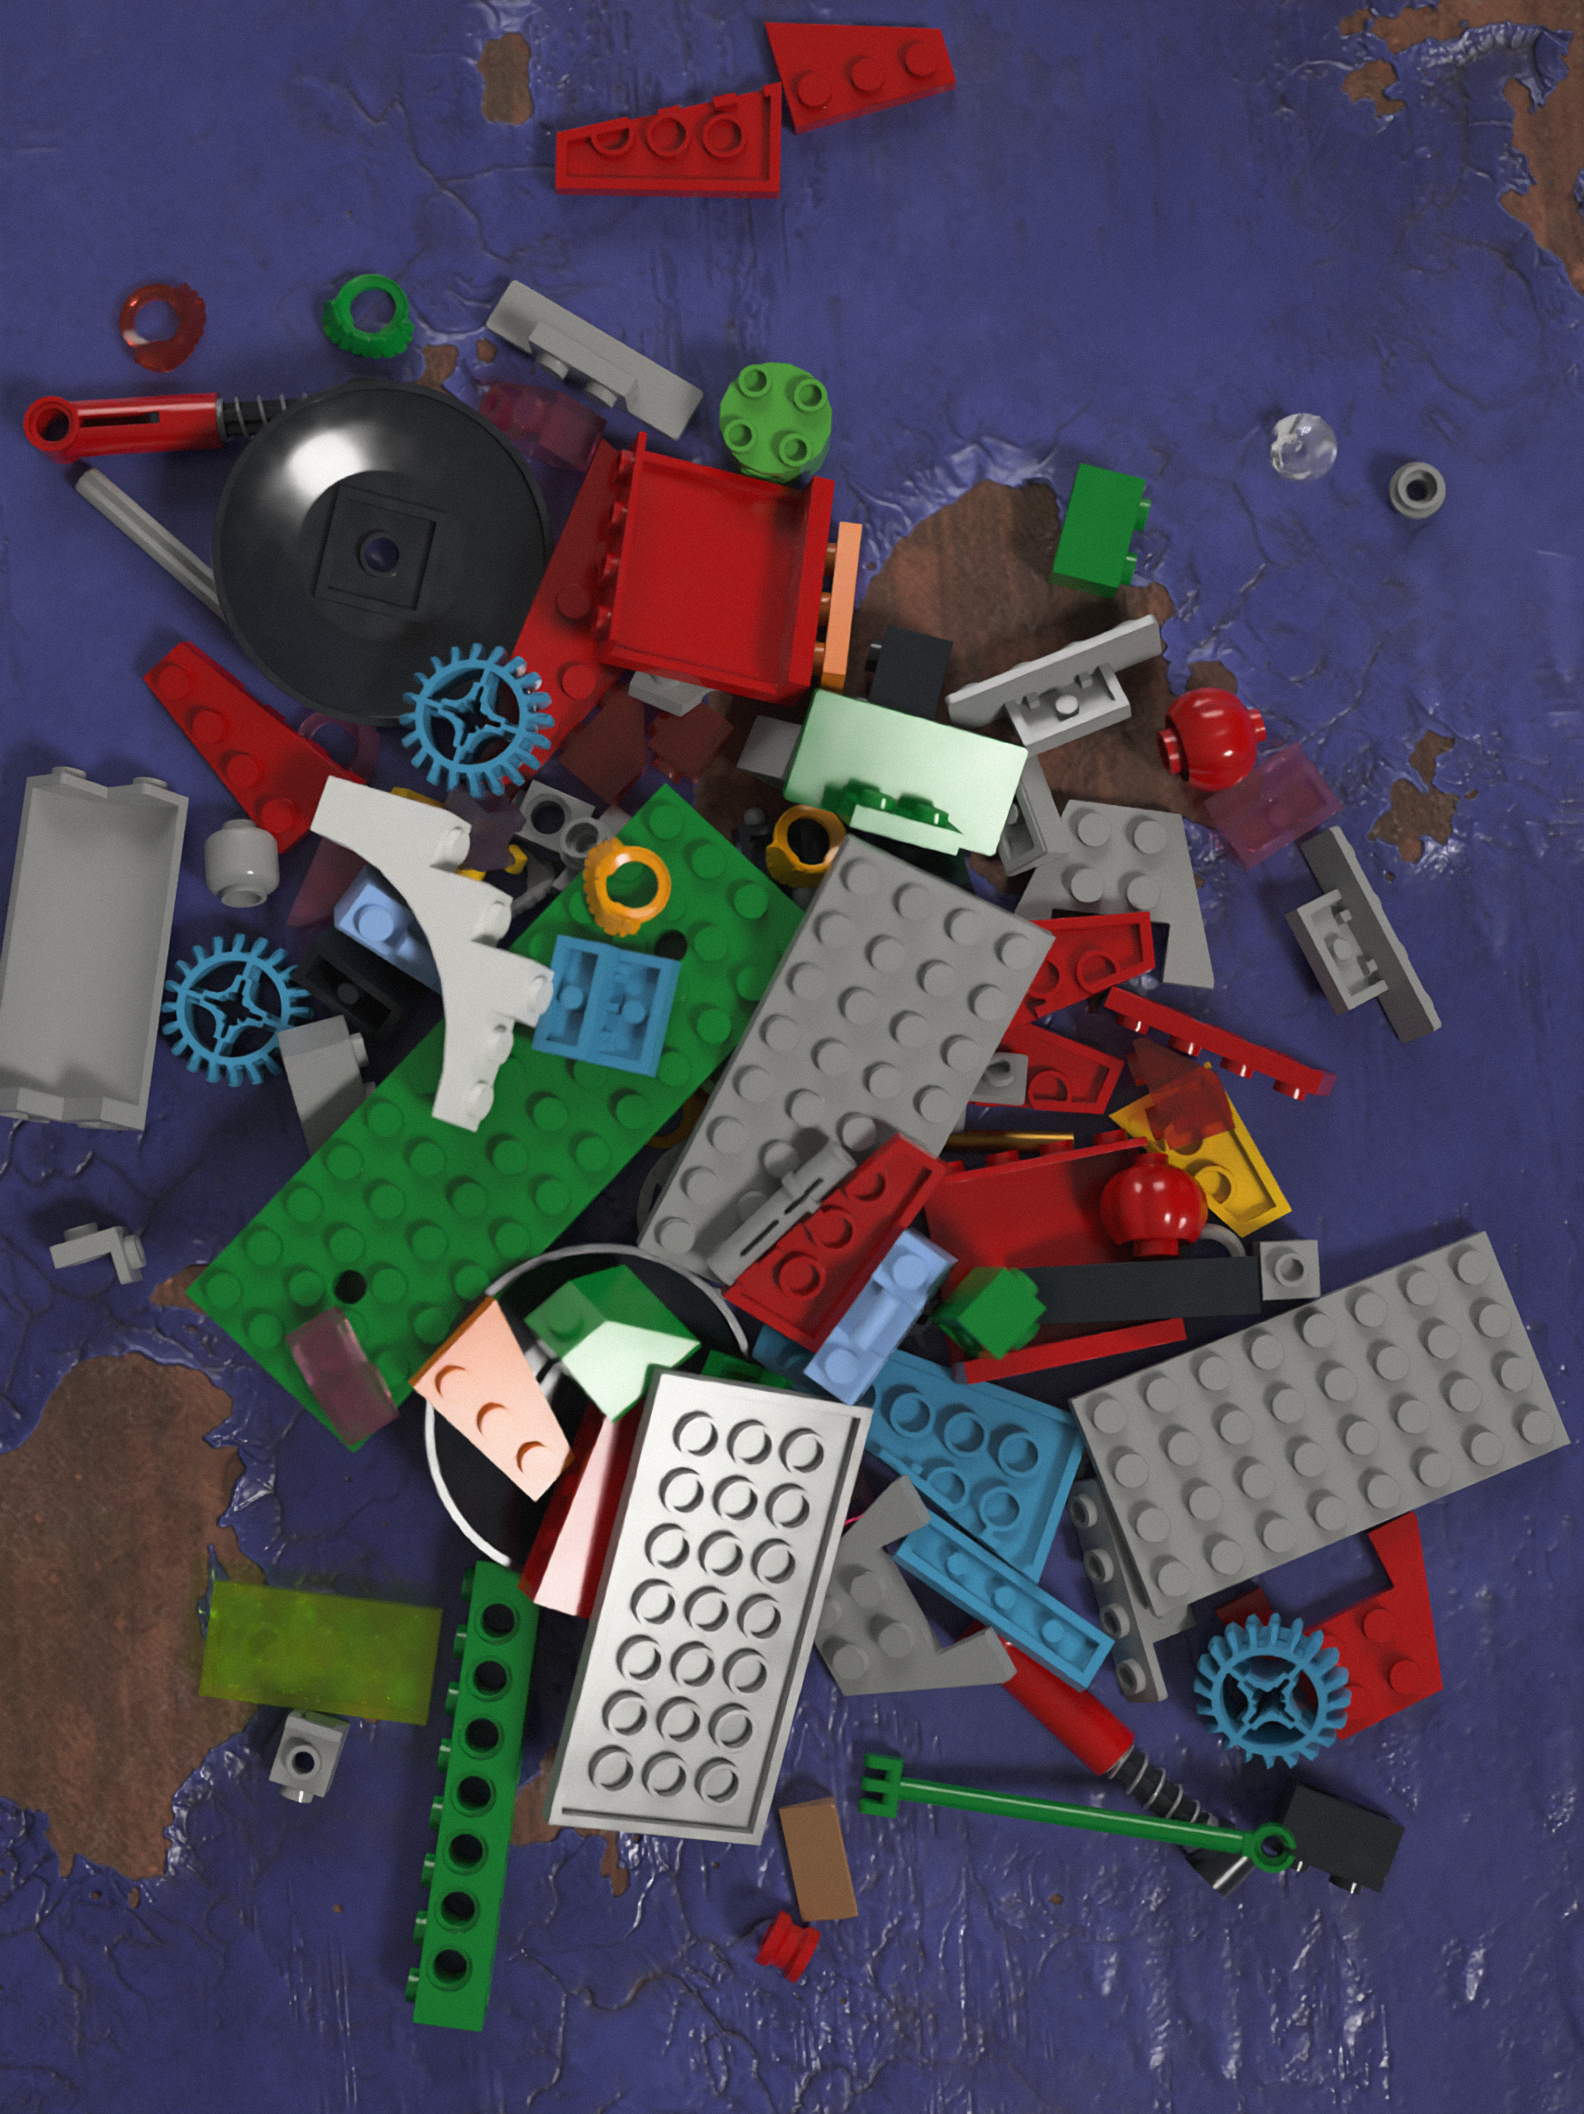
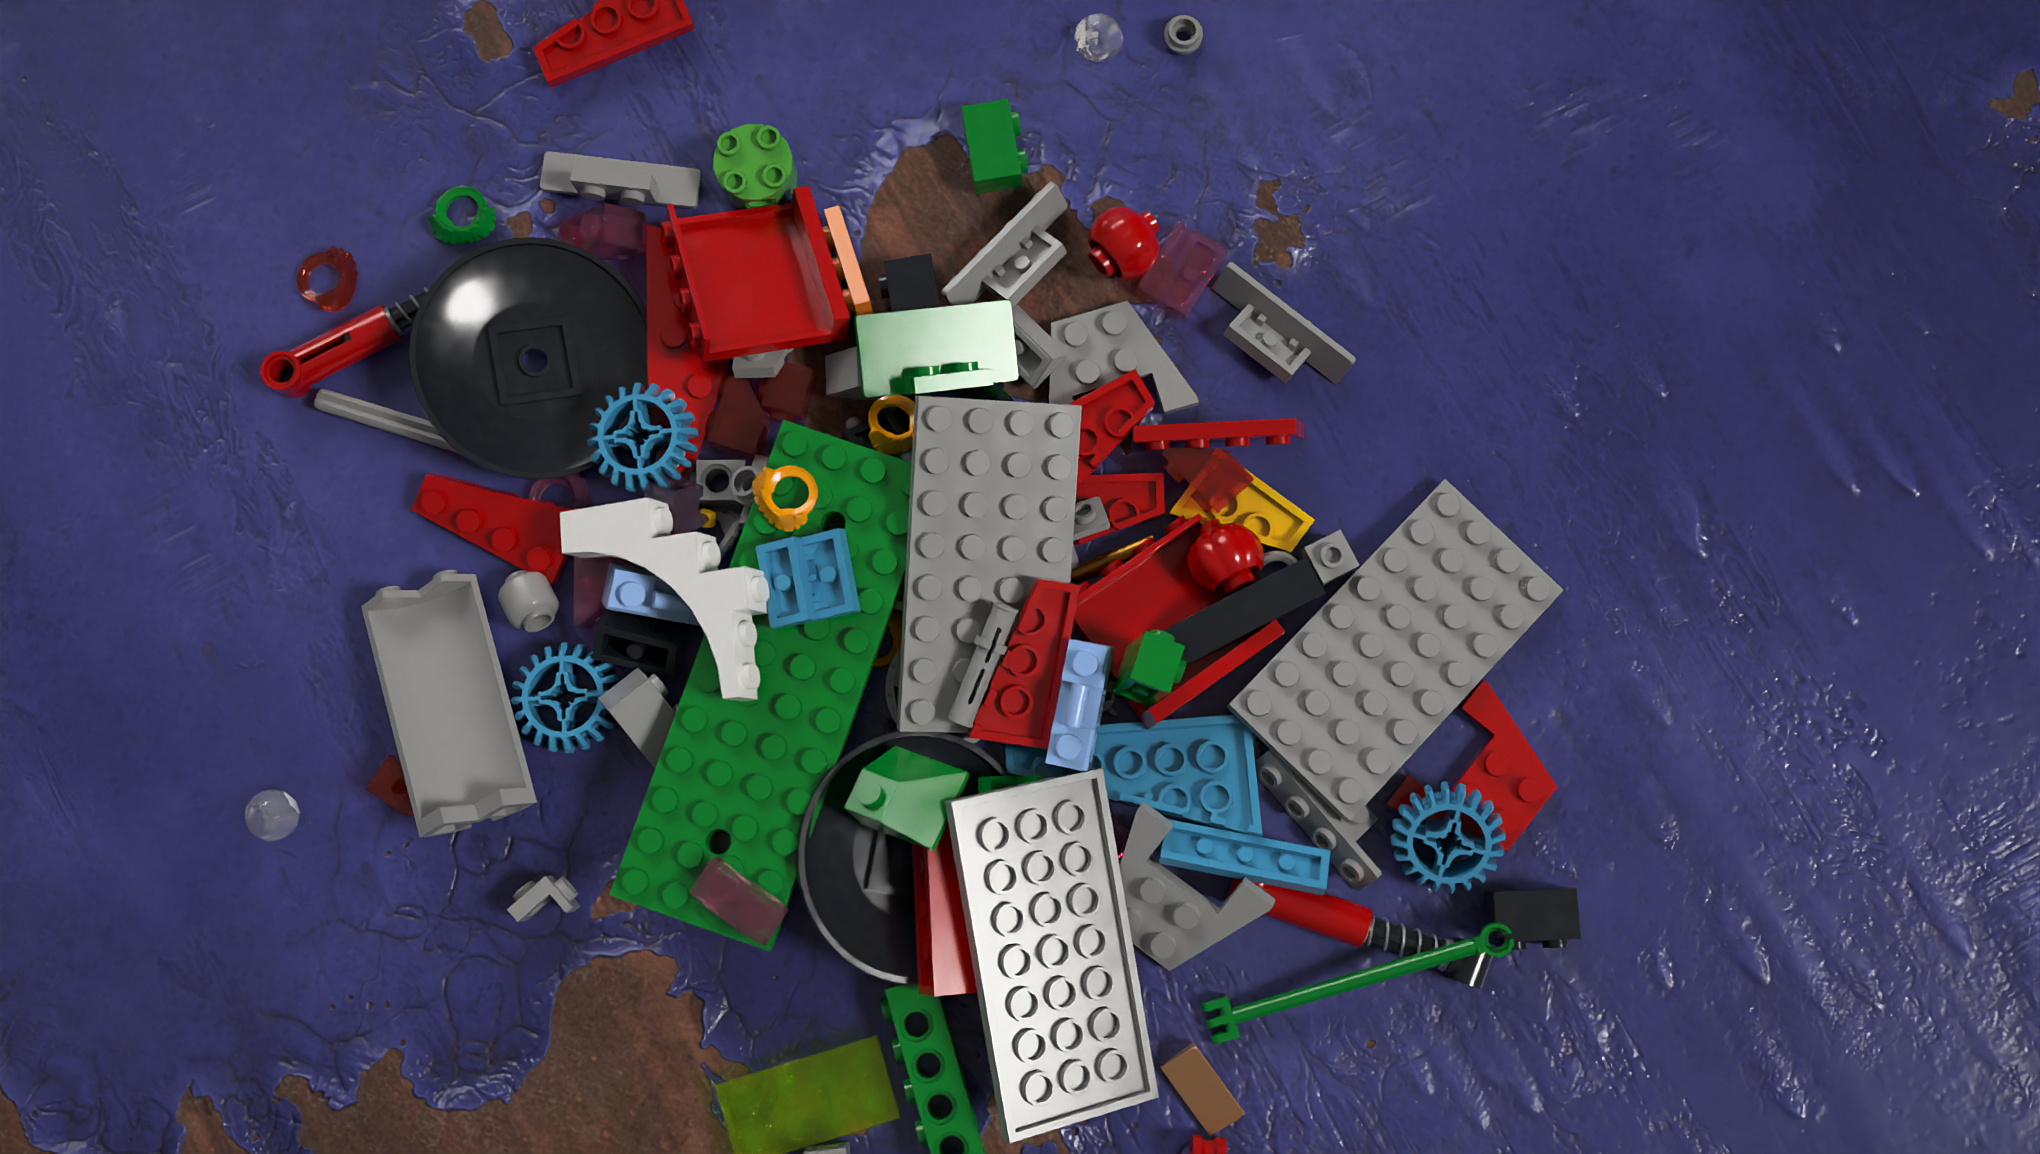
camera: 25 degrees left, 5 degrees down
wing [408,1295,575,1501] -> none

